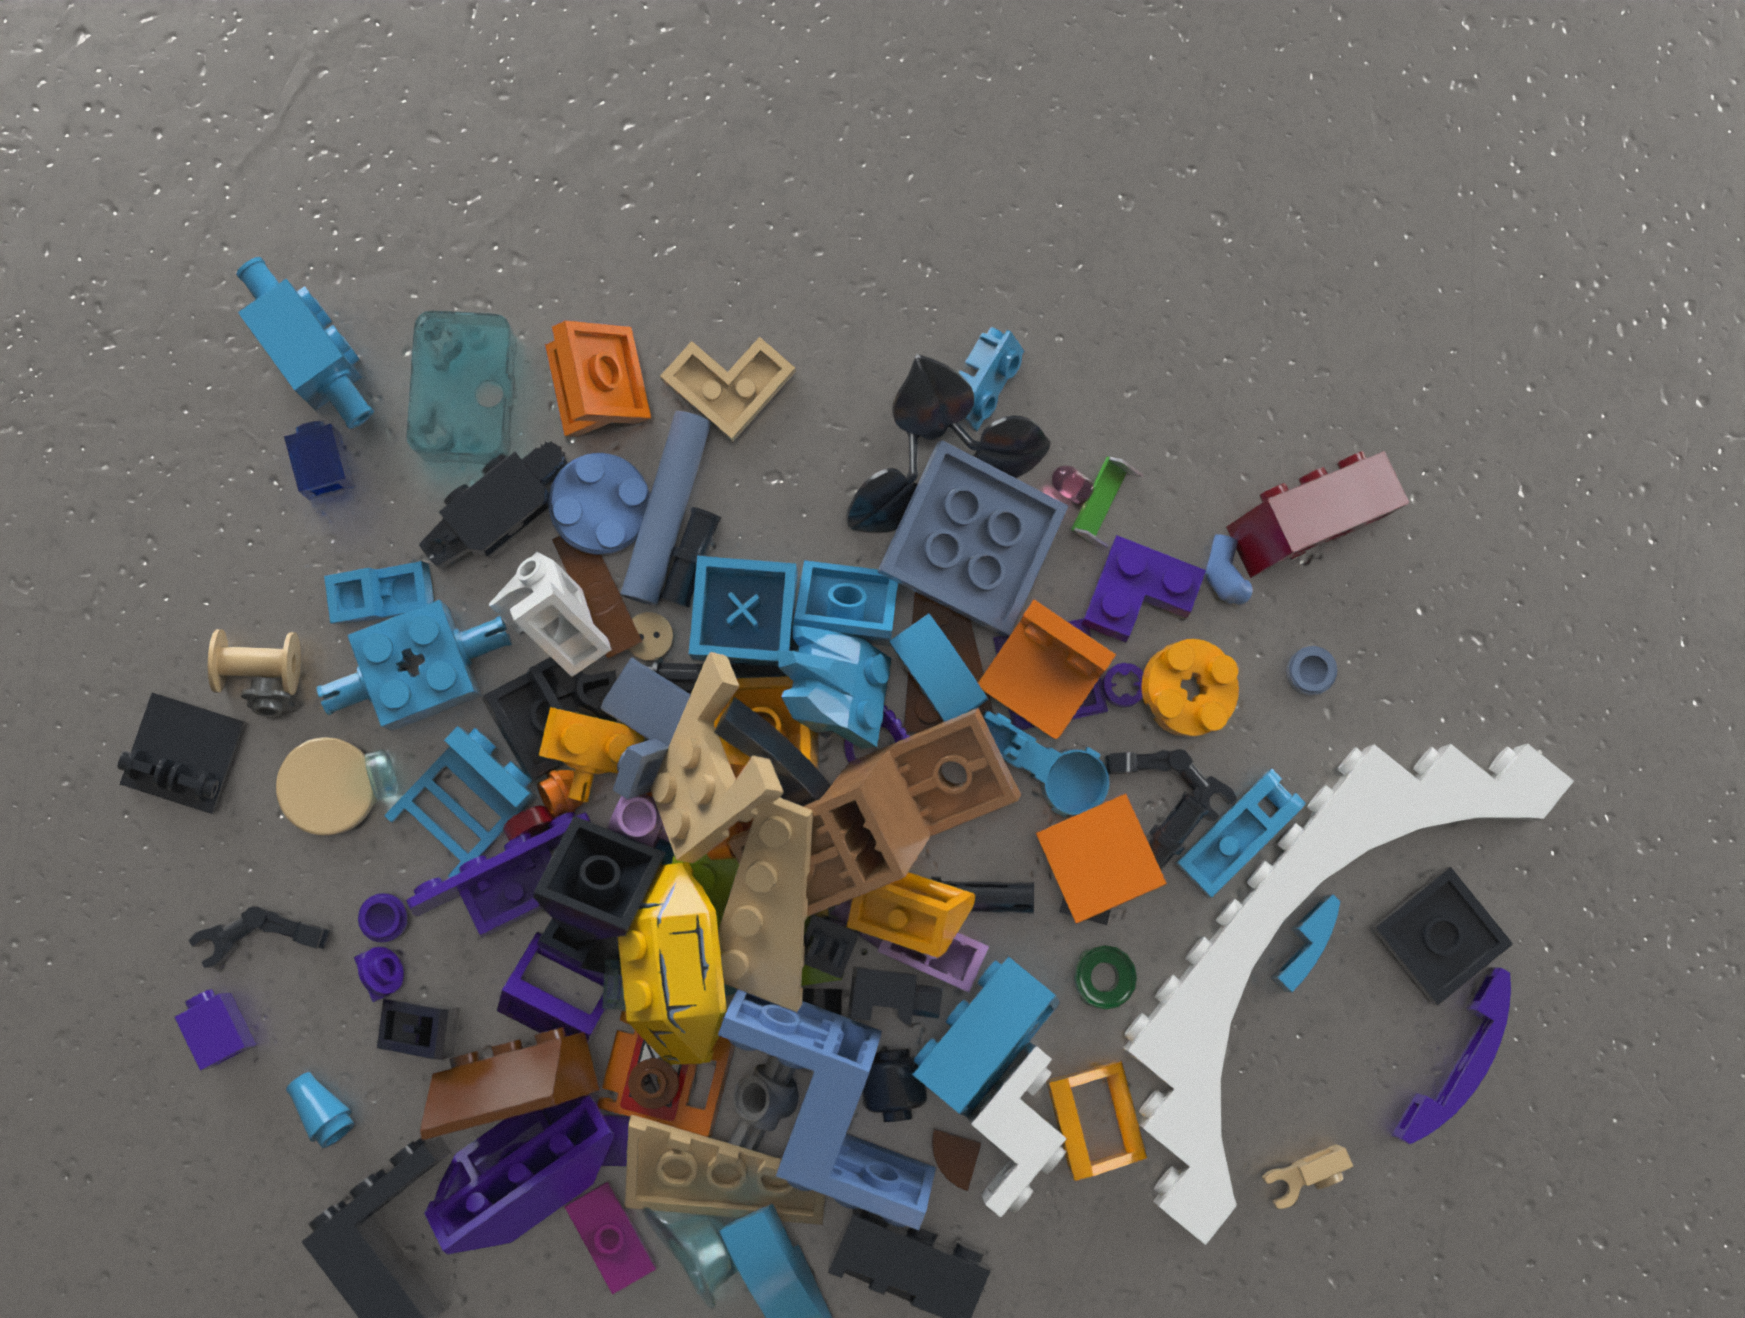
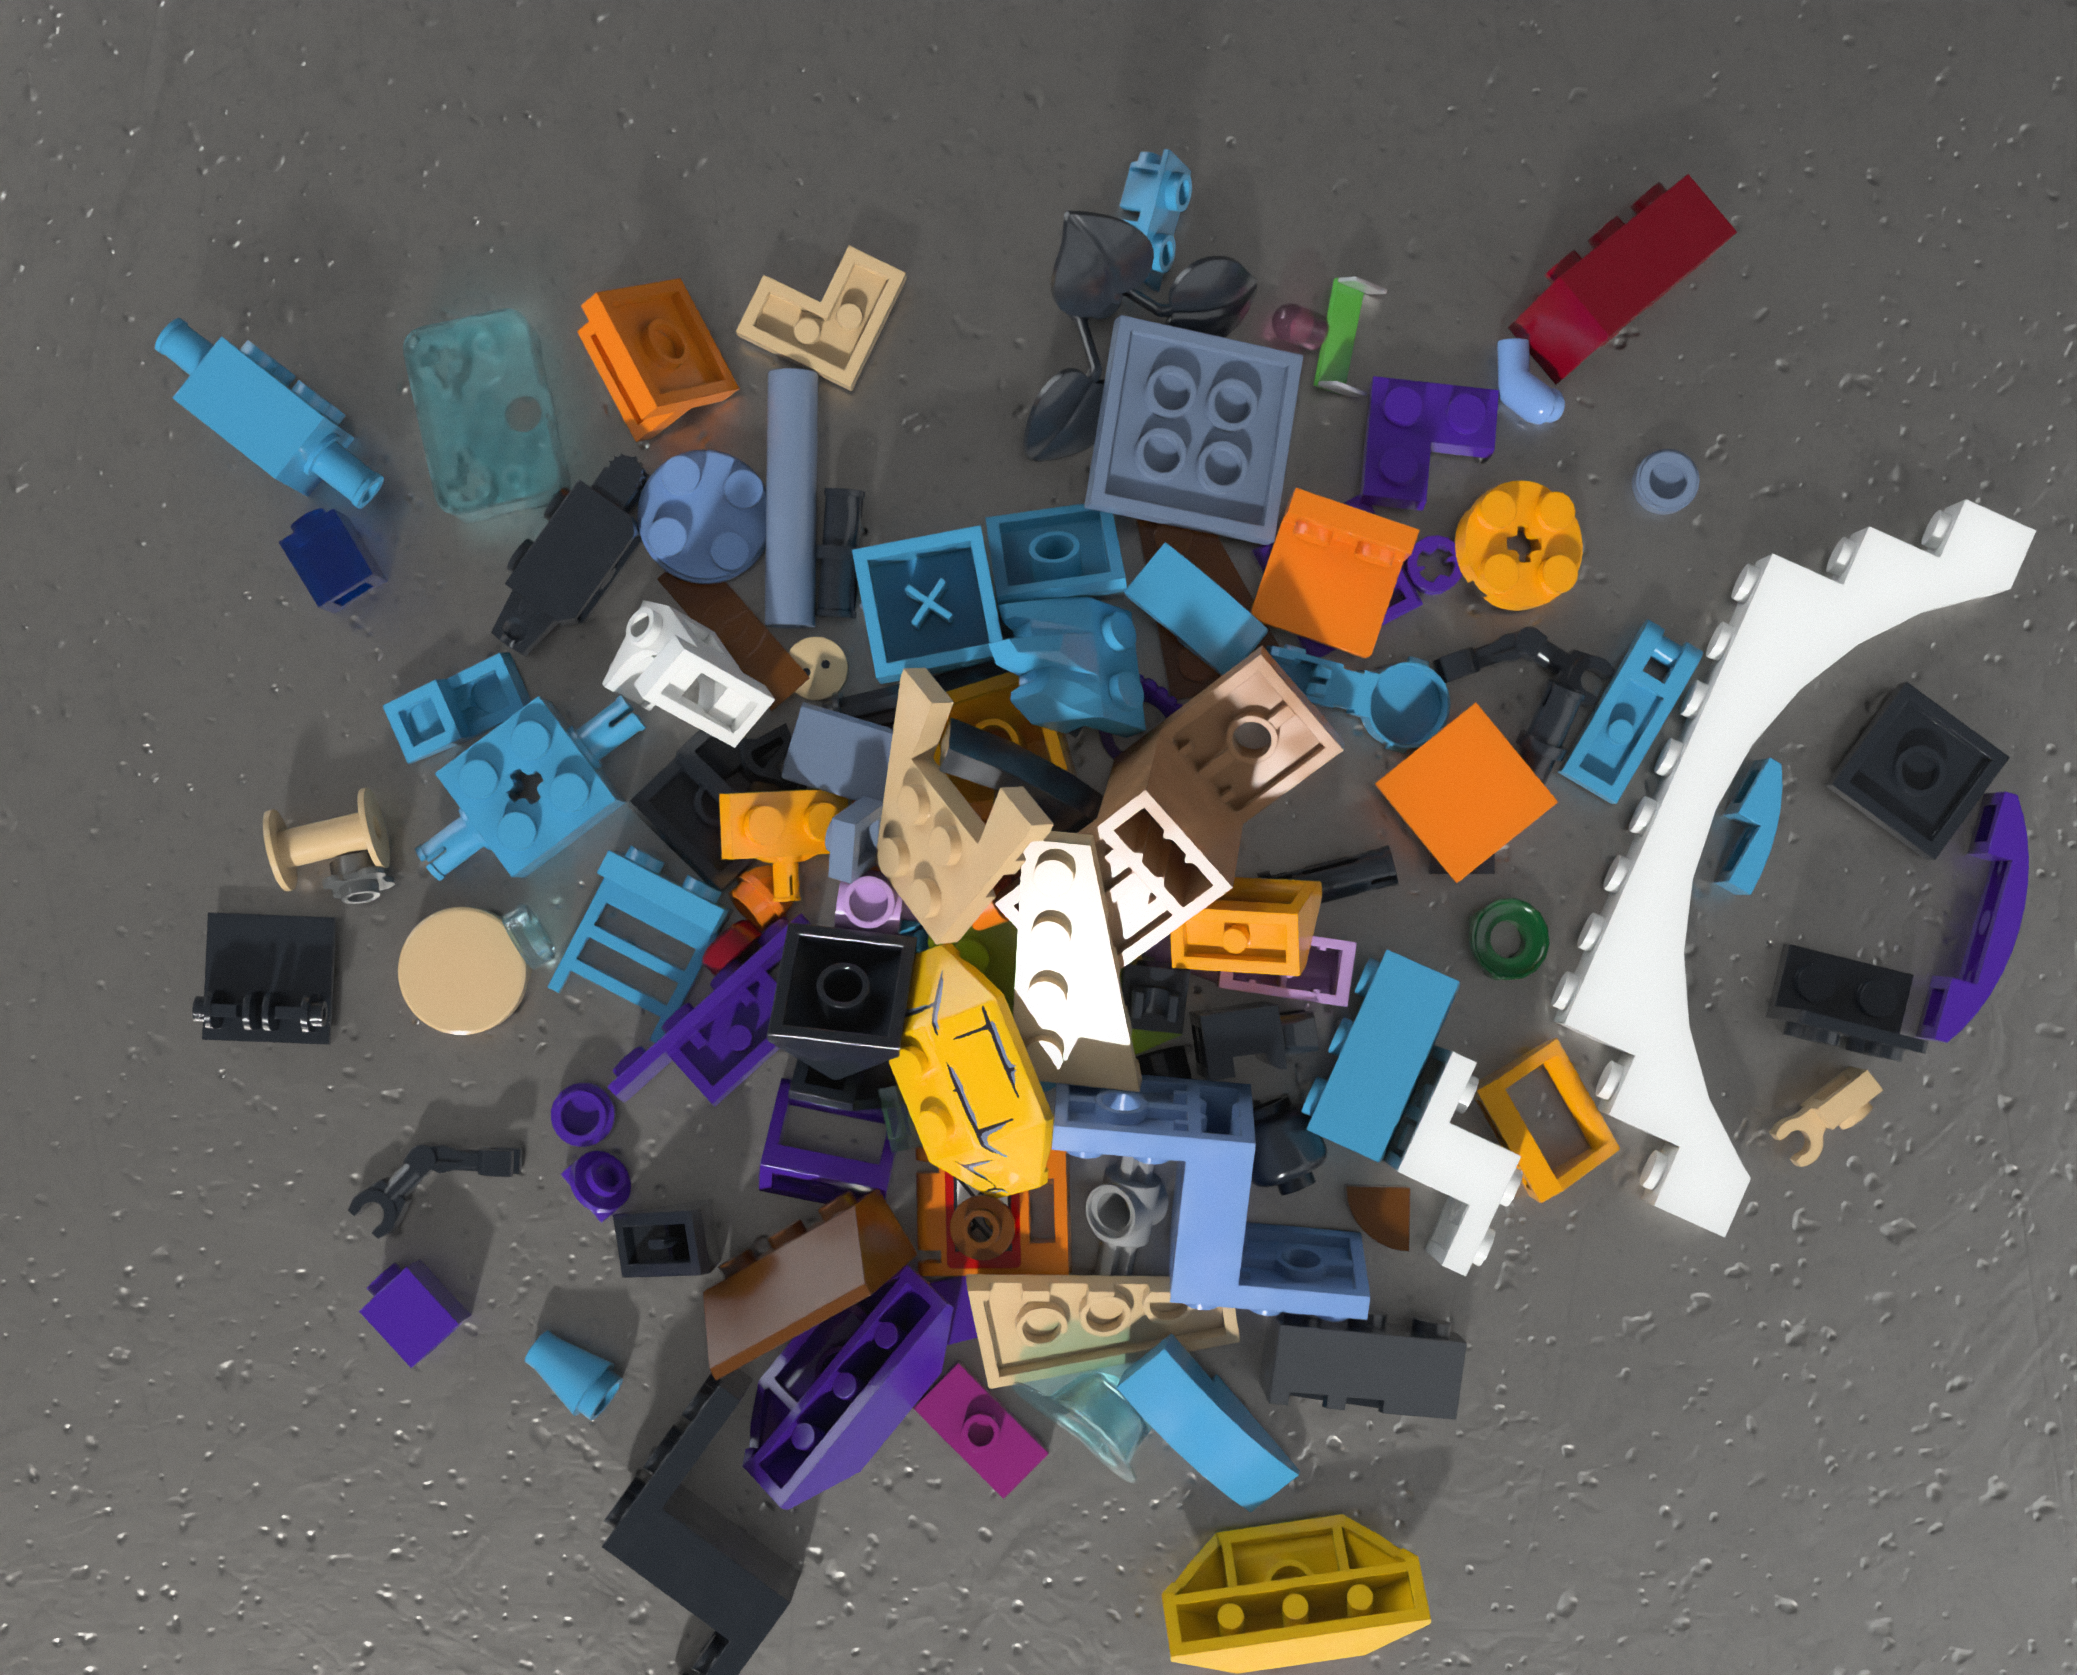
camera: 15 degrees left, 5 degrees up
none -> black bracket [1766,944,1929,1062]

